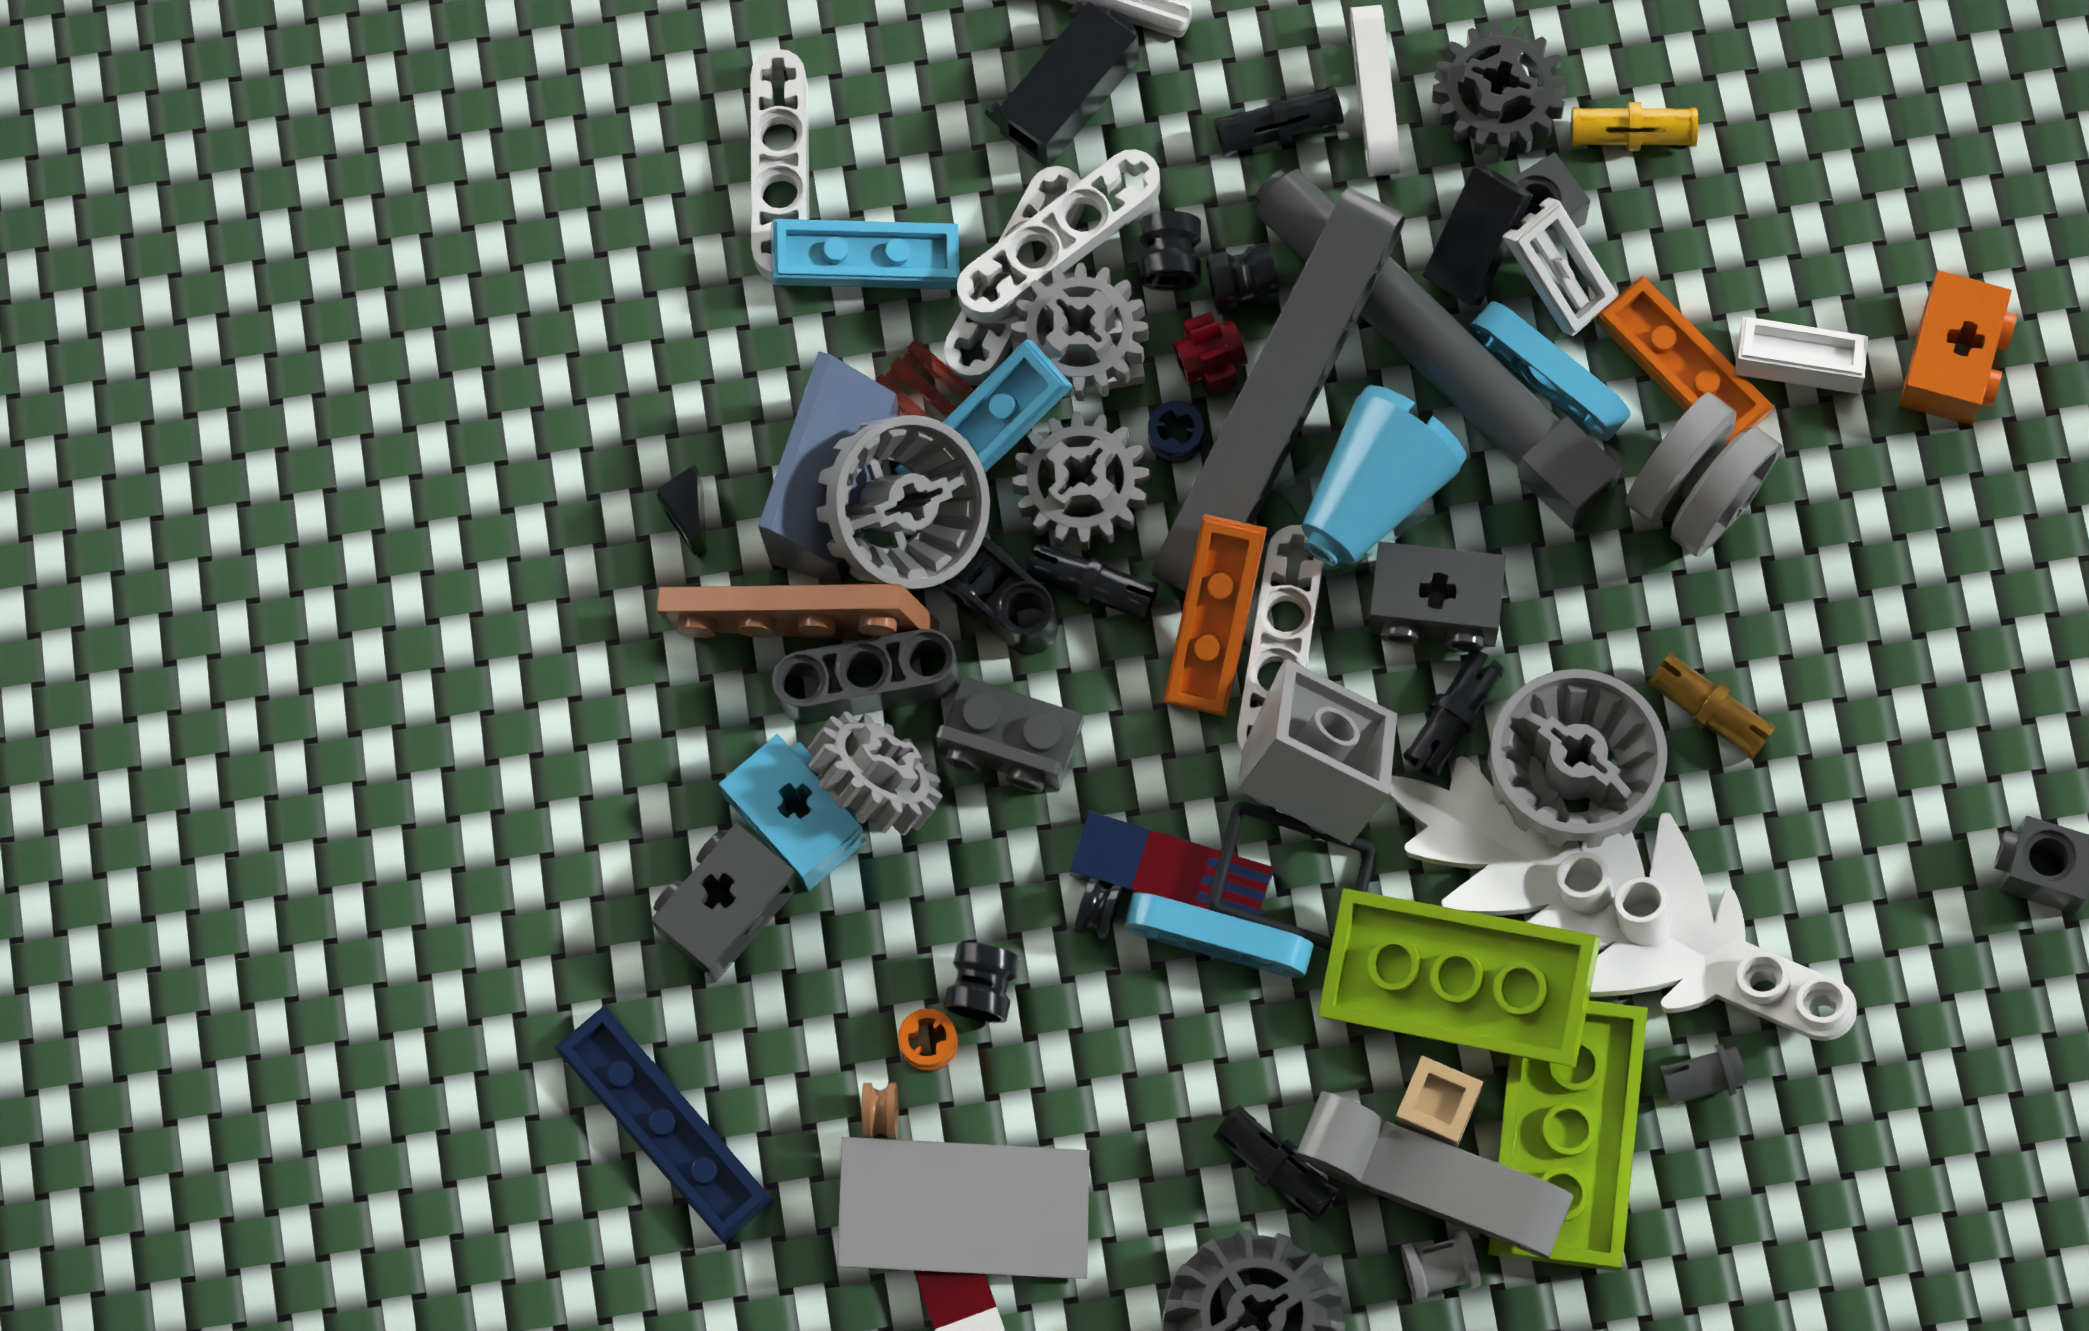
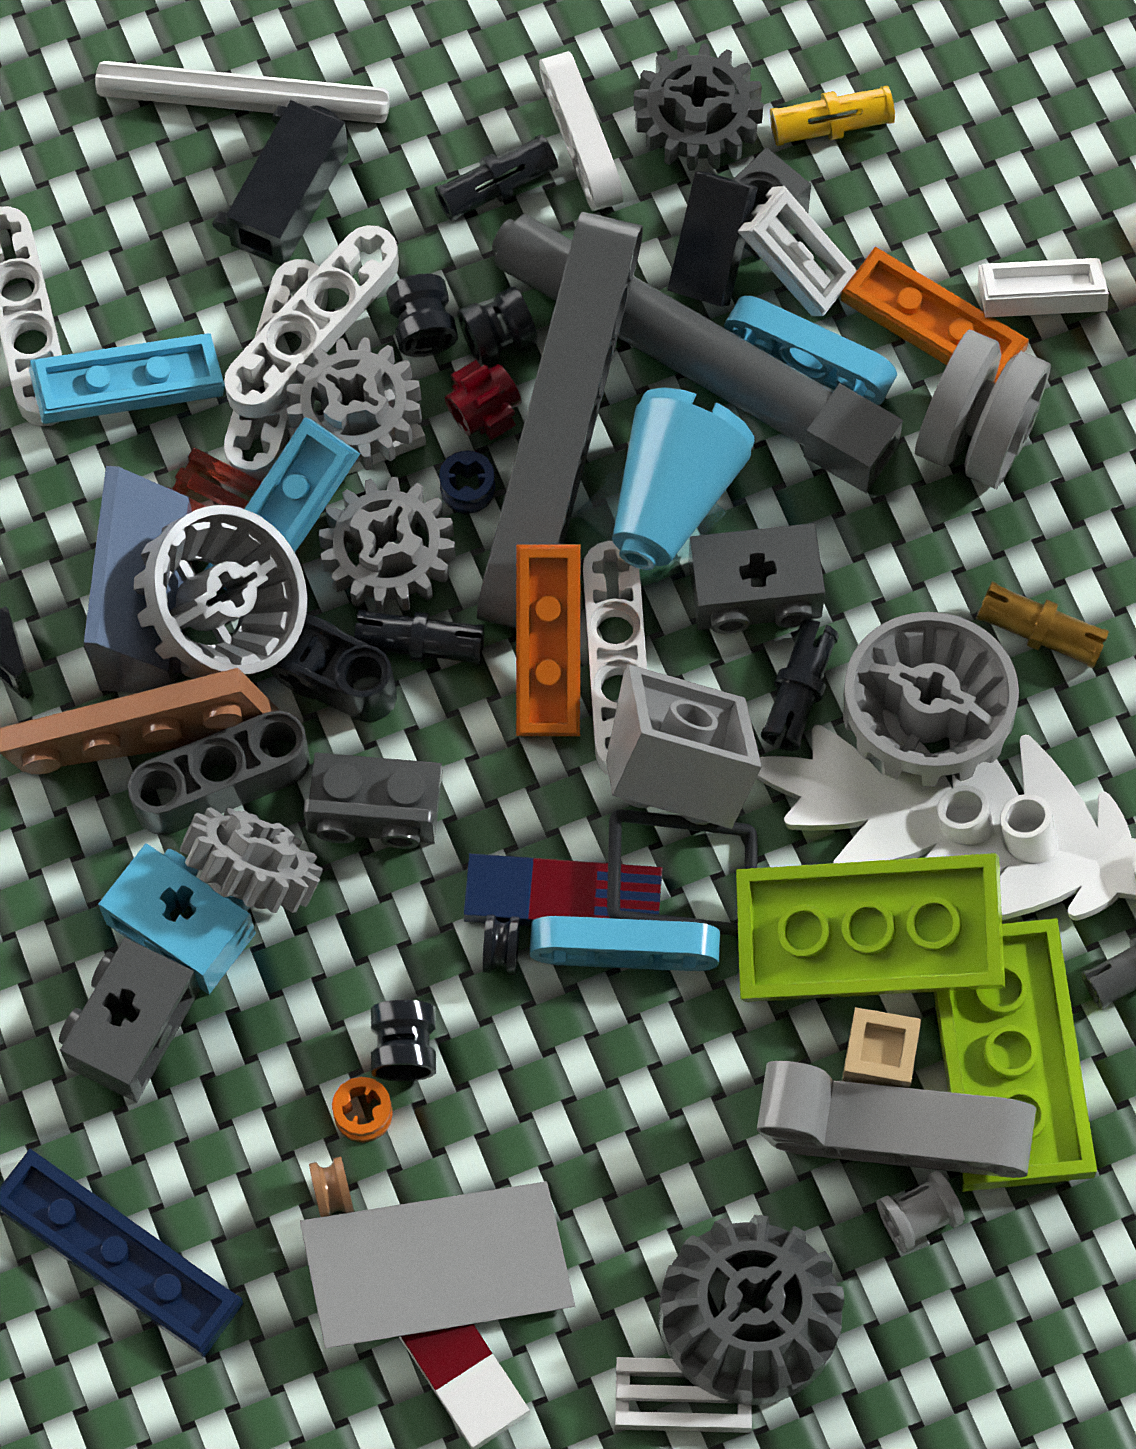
camera: 20 degrees left, 5 degrees down
black pin [1213,1105,1340,1223] -> none

